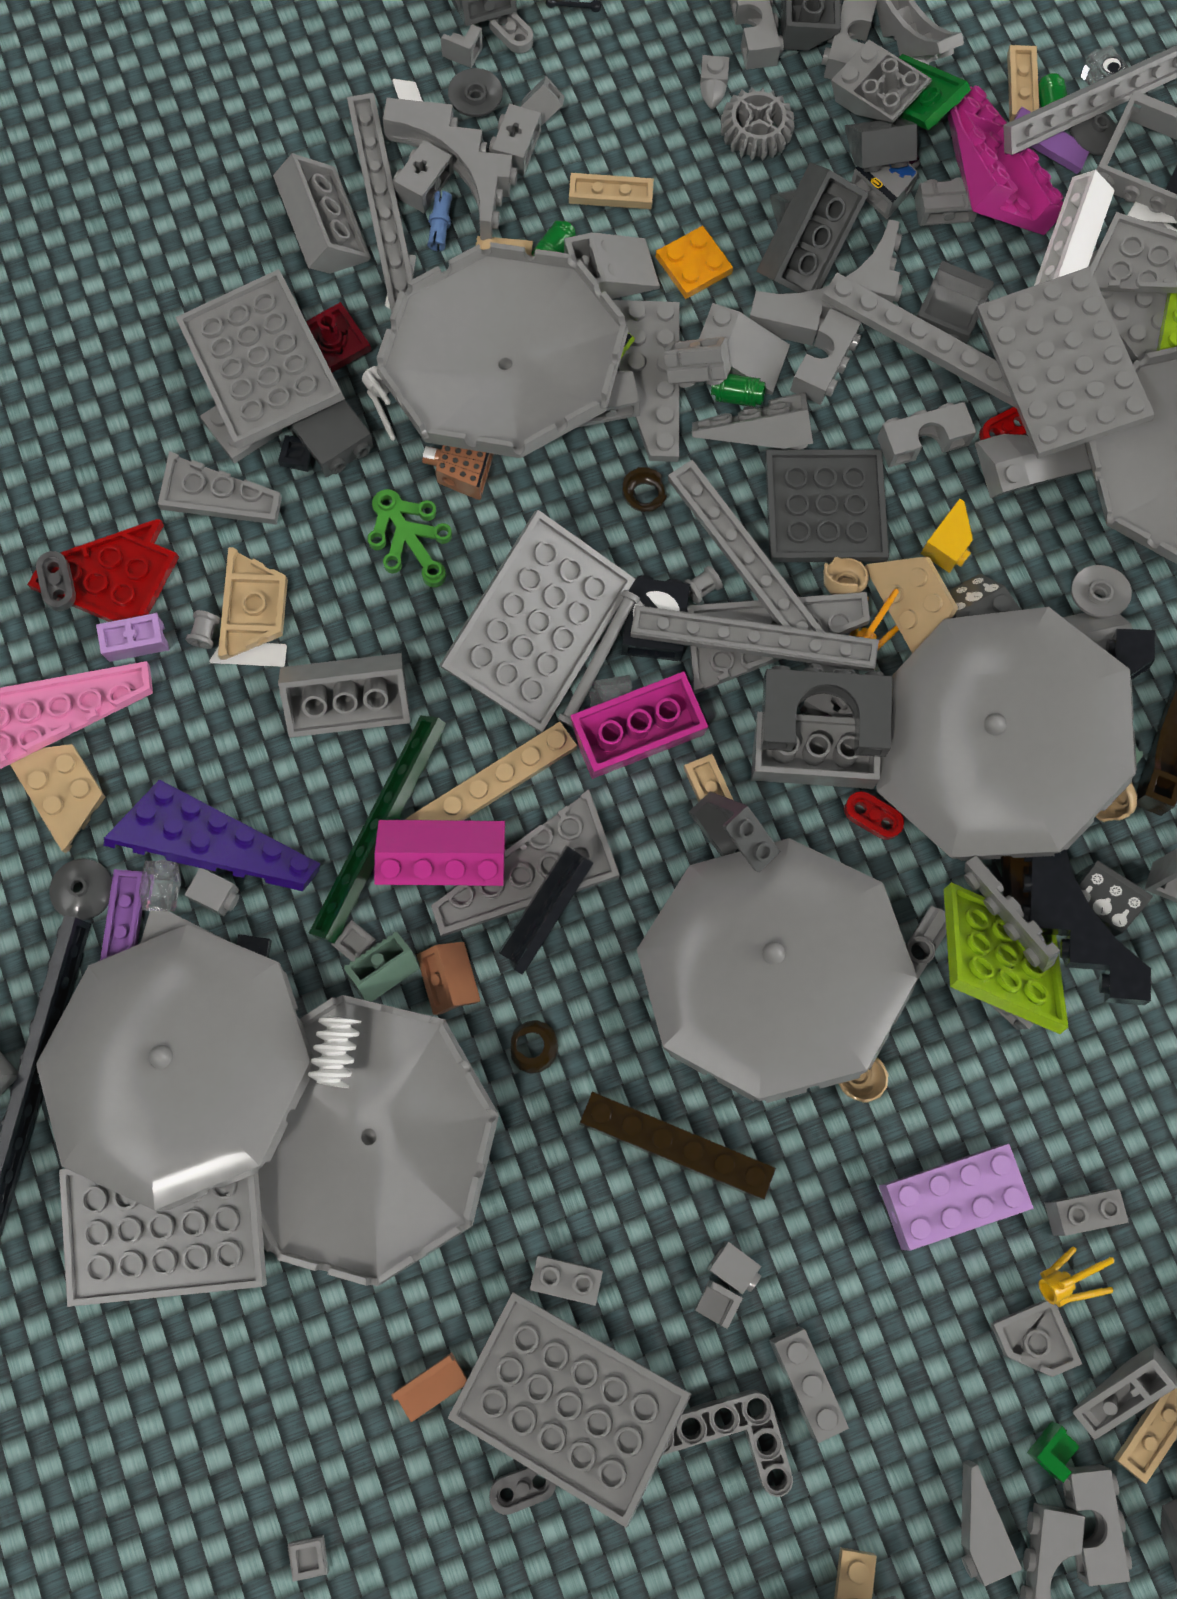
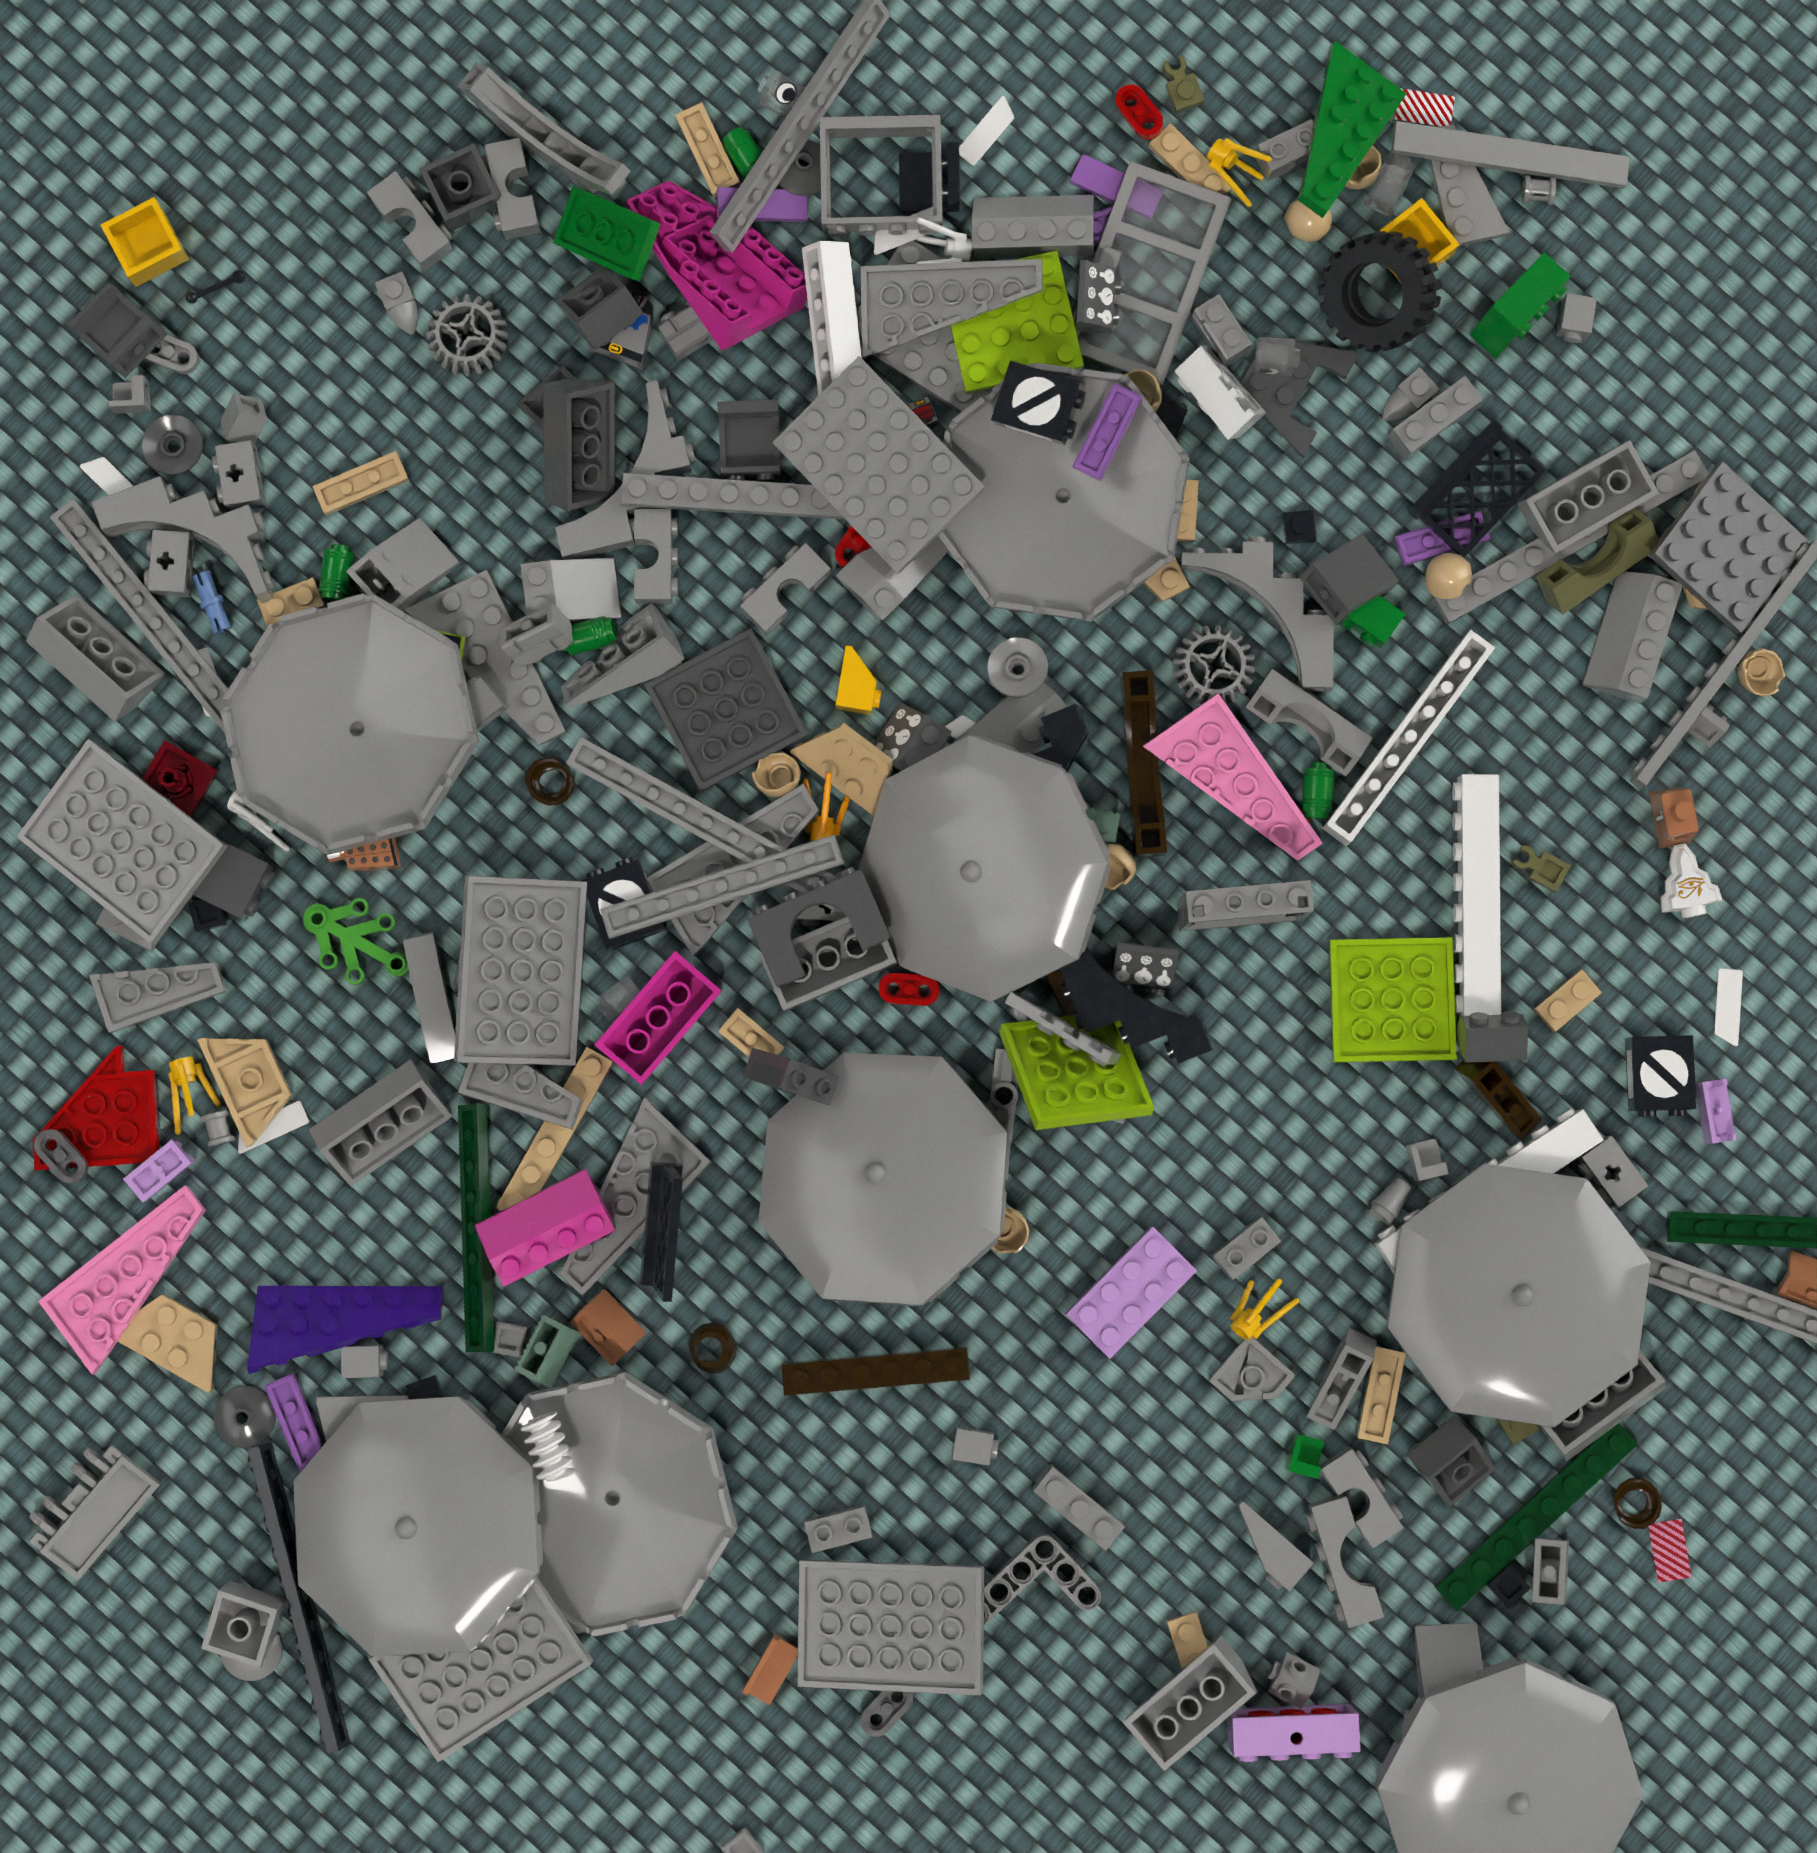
camera: 25 degrees left, 10 degrees up
clear brick [139,860,181,911] -> none
light grey bar [557,590,640,727] -> none
light orange plate [655,225,733,299] -> none
light grey bush [684,566,723,604] -> none
light grey panel [694,1280,743,1329] -> none
light grey slope [831,40,932,123] -> none
none -> yellow plant [168,1056,221,1135]
none -> light grey slope [403,932,456,1063]
none -> light grey wing [458,1063,583,1130]

